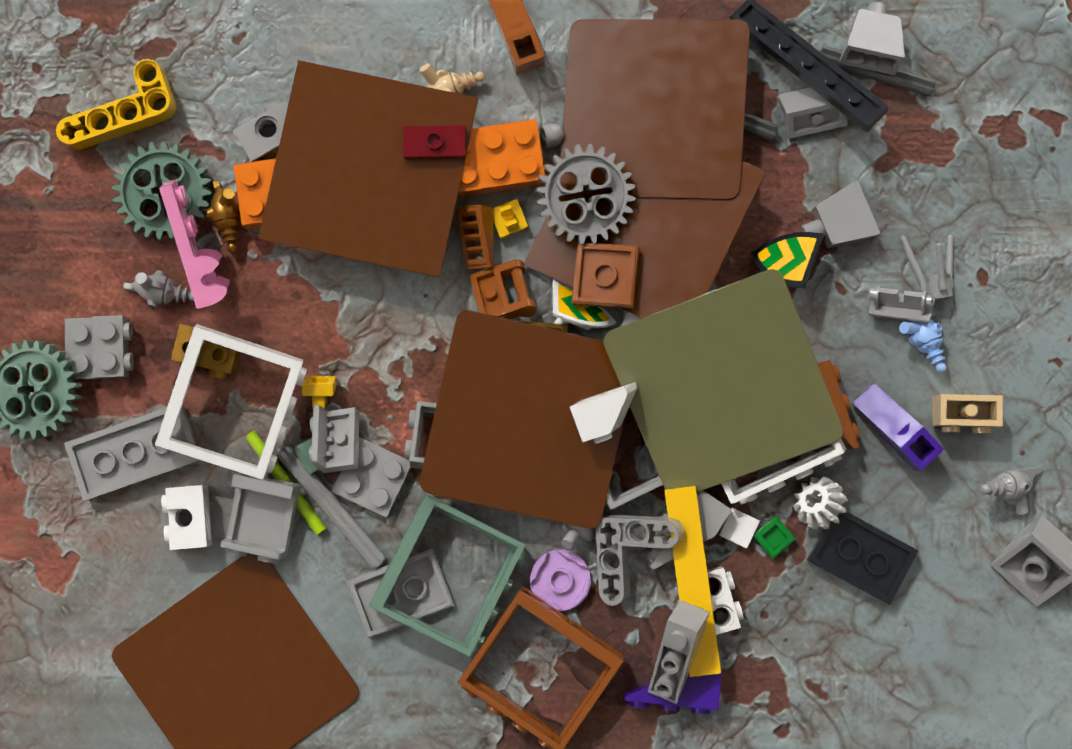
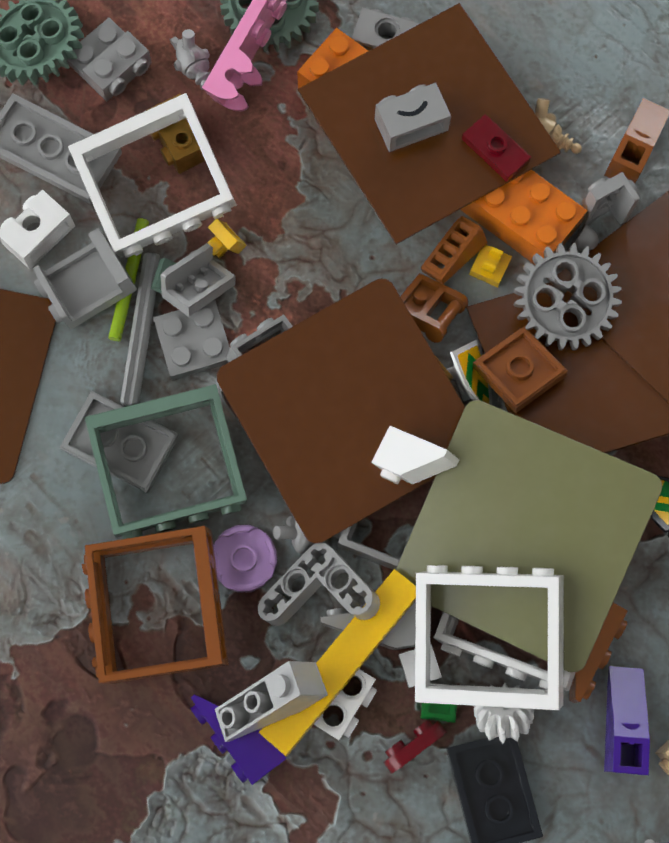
camera: 45 degrees right, 10 degrees down
pearl gold piece [206,180,240,253] -> none
none -> light grey brick [375,83,451,152]
none -> dark red plate [383,719,447,774]
none -> white window [415,565,564,710]
none -> light grey bracket [582,172,640,225]

